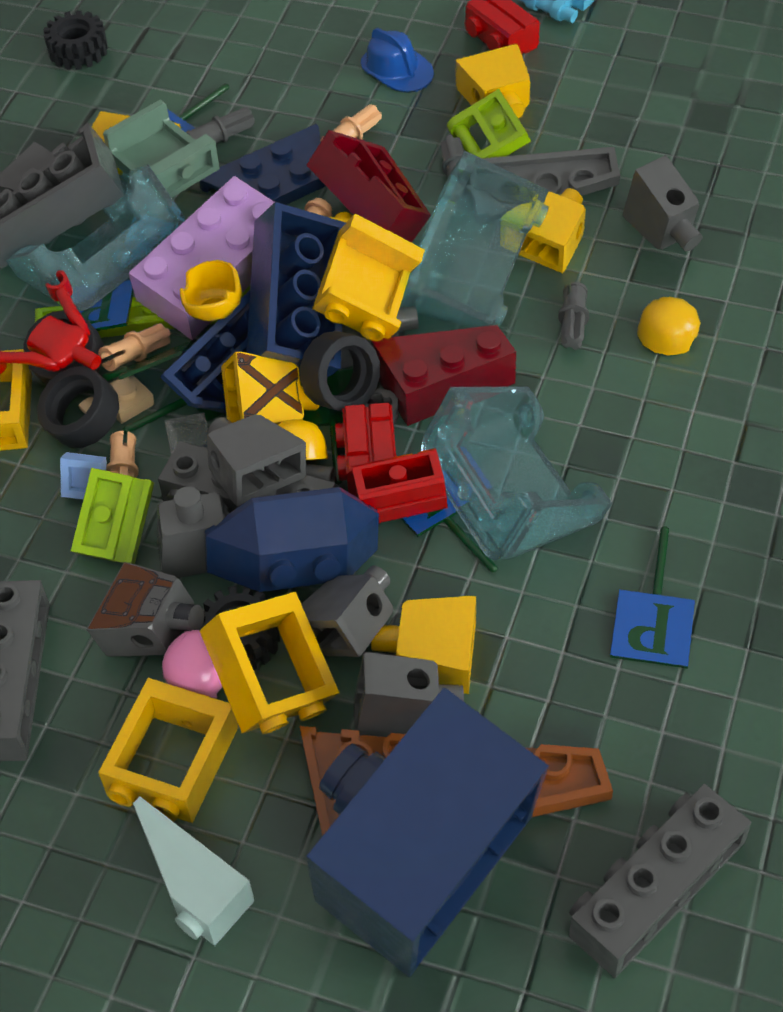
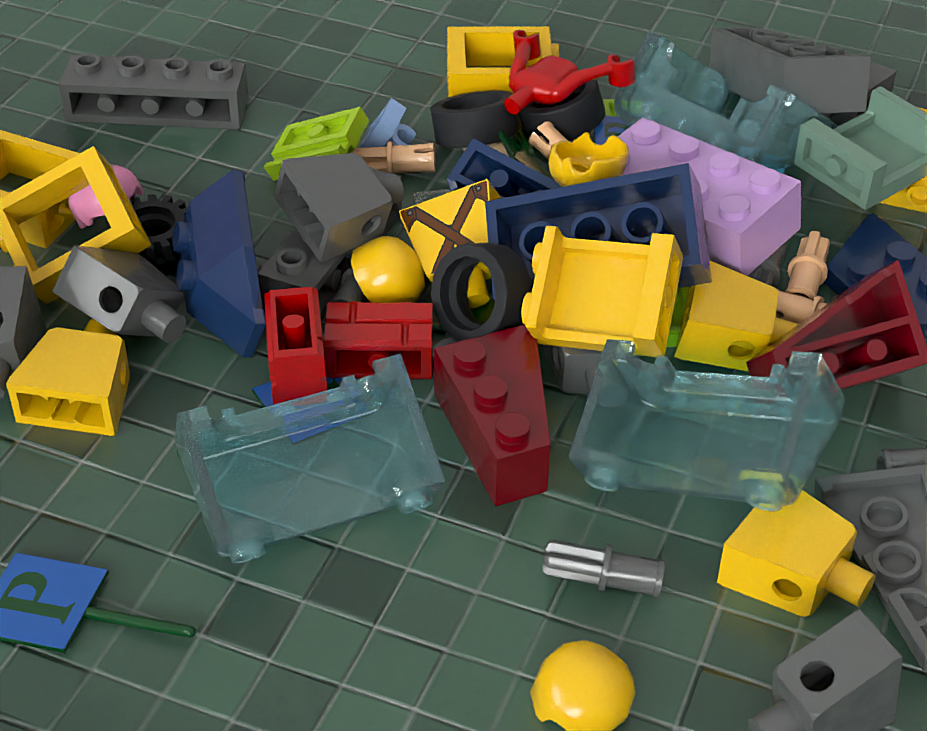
camera: 90 degrees right, 10 degrees down
torso [86,562,204,657] -> none
dark grey torso [157,486,230,578] -> none

